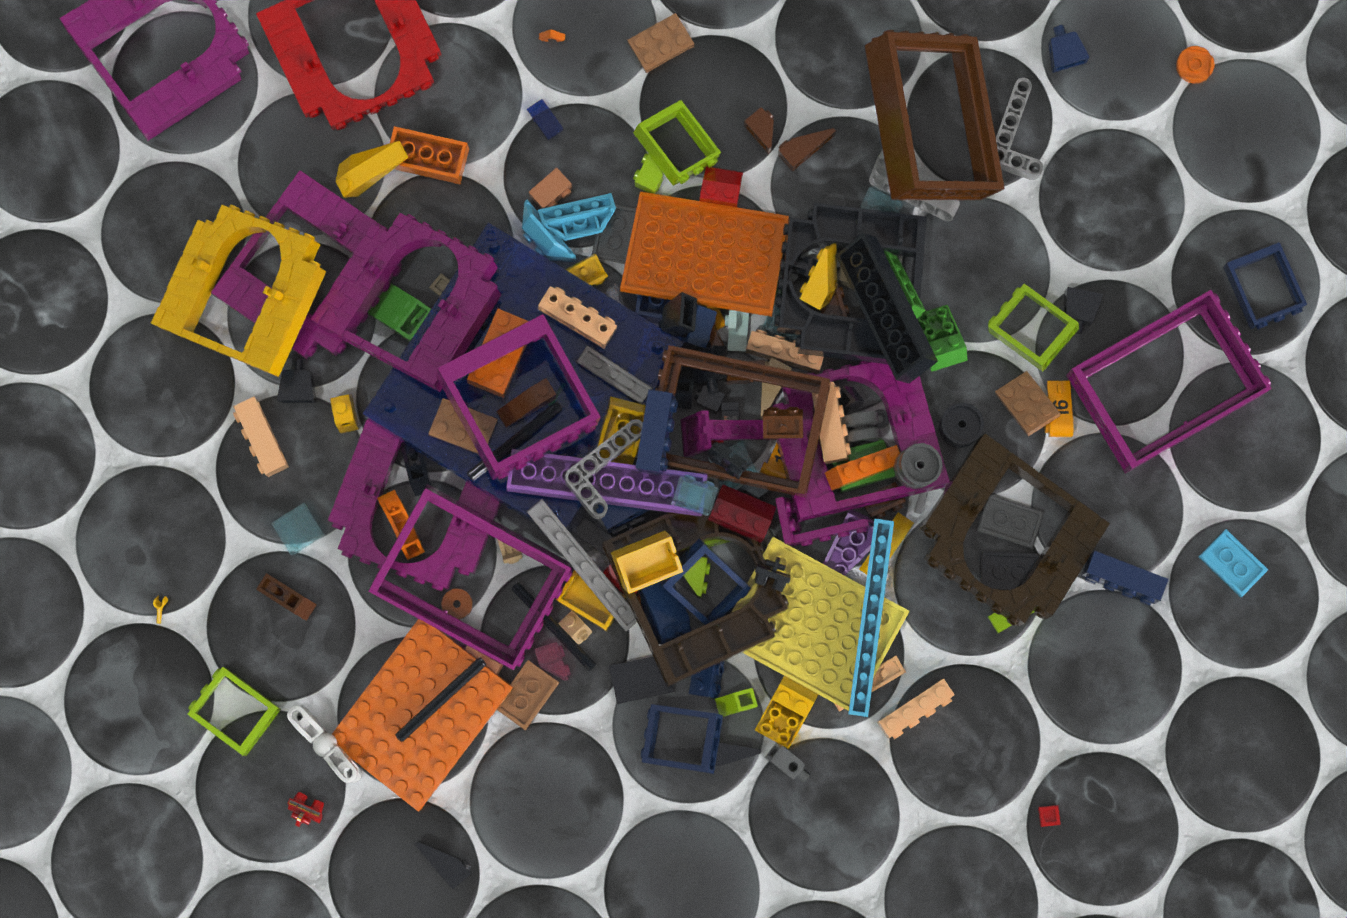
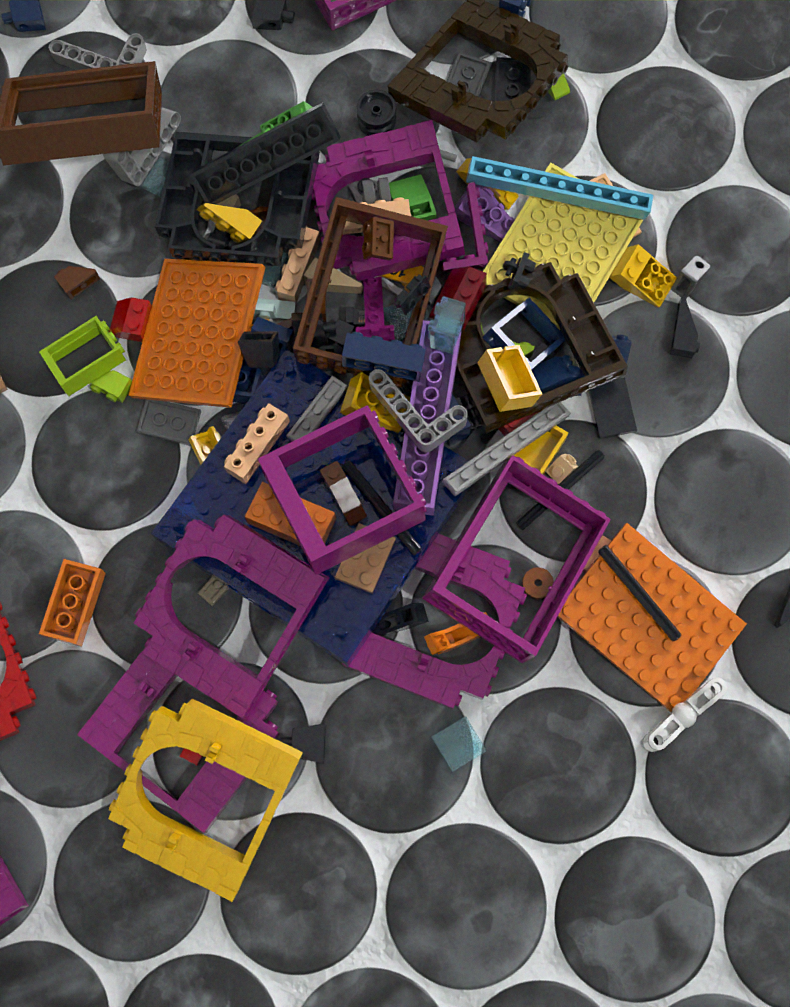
camera: 90 degrees left, 5 degrees down
yellow hand [153,595,168,624] -> none
lime window [187,667,281,756] -> none
light nougat brick [233,397,289,477] -> none
reddish brown slope [256,573,317,621] -> none
red hips [287,792,324,827] -> none
yellow torso [330,394,359,434] -> none
yellow wedge [335,141,408,198] -> none
bright green slope [368,283,435,345] -> none
tan bracket [497,531,522,564] -> none
medium nougat plate [497,660,559,730] -> none
medium azure wedge [522,199,577,262] -> none
clear blue tile [527,99,564,140] -> none
nougat brick [528,168,573,209] -> none
clear pink slope [535,642,571,681] -> none
medium azure wedge [538,193,616,241] -> none
dark blue window [641,704,723,774] -> none
lime slope [715,688,758,717] -> none
reddish brown slope [778,128,836,172] -> none
orange brick [825,445,900,491] -> none
reddish brown bracket [864,482,906,519] -> none
light nougat brick [877,679,954,739] -> none
dark grey wheel [894,443,943,489] -> none
lime window [988,284,1079,372] -> none
medium nougat plate [995,371,1060,436] -> none
red tile [1038,805,1061,827] -> none
light orange door [1044,381,1074,437] -> none

